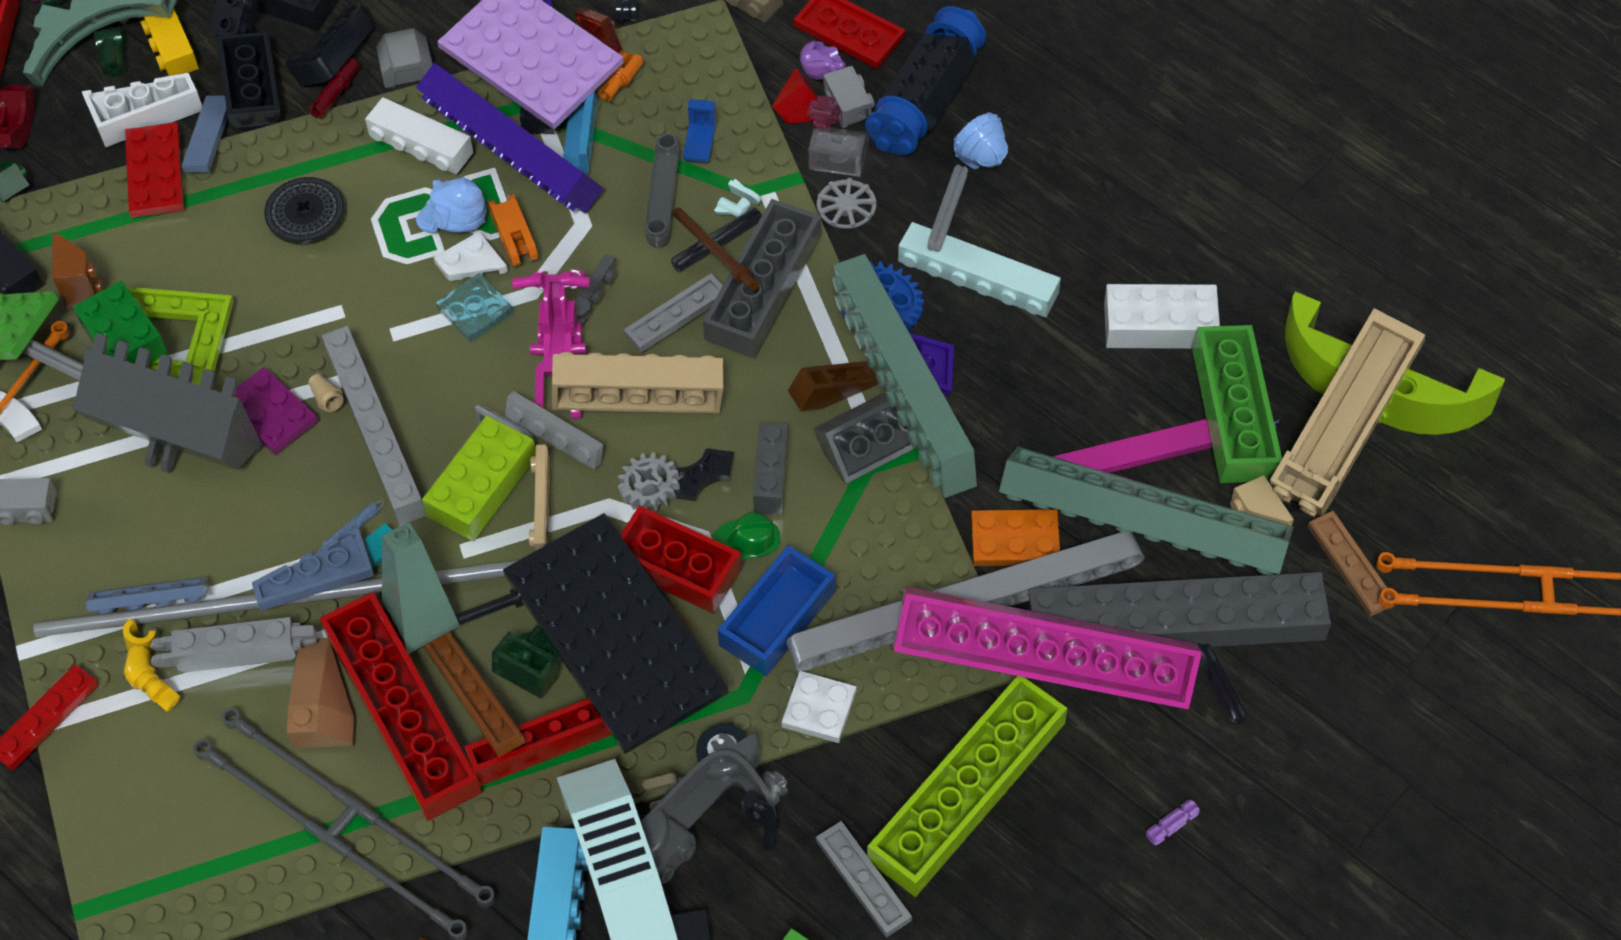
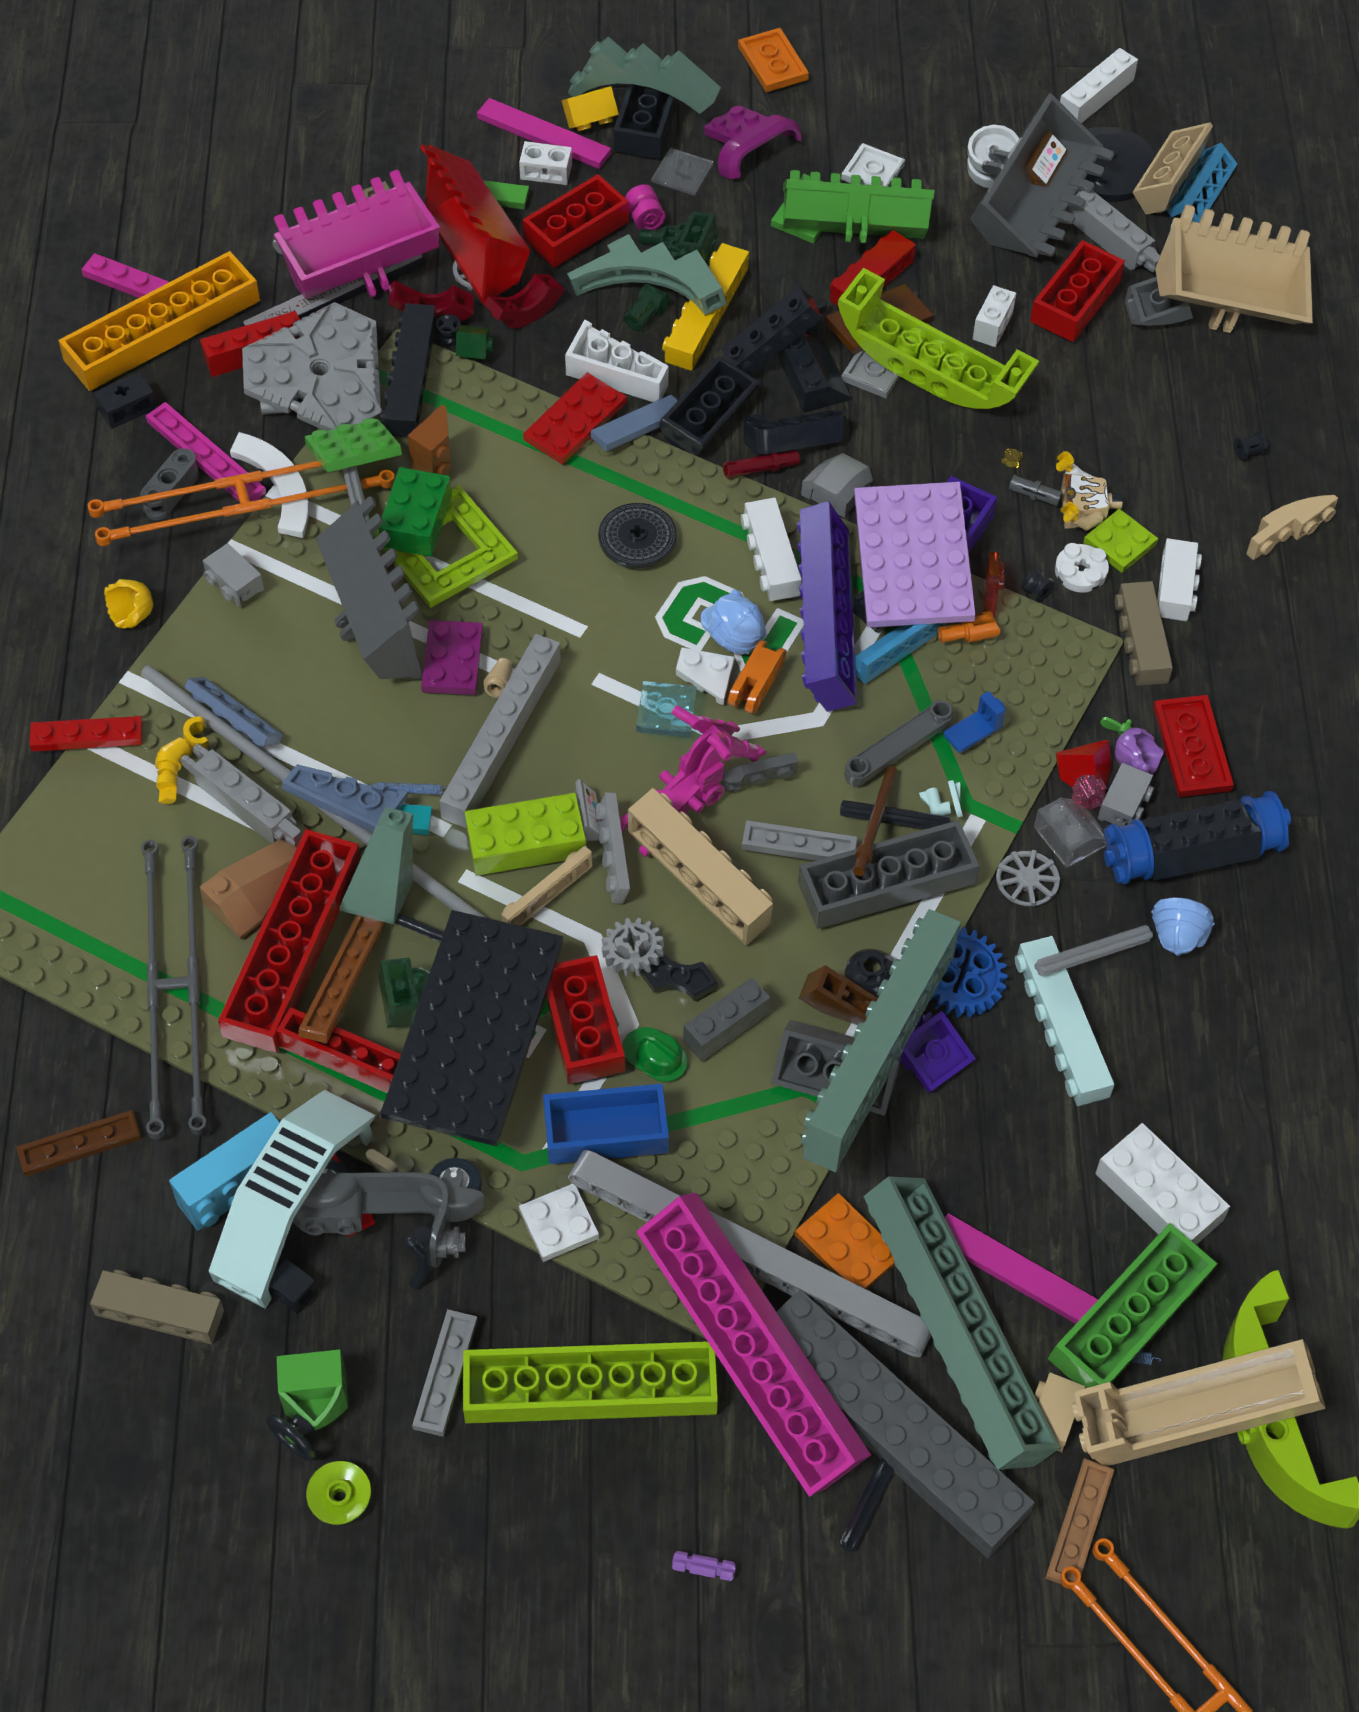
camera: 45 degrees right, 0 degrees up
none -> black piece [845,948,894,998]
none -> bright green piece [1100,717,1132,735]

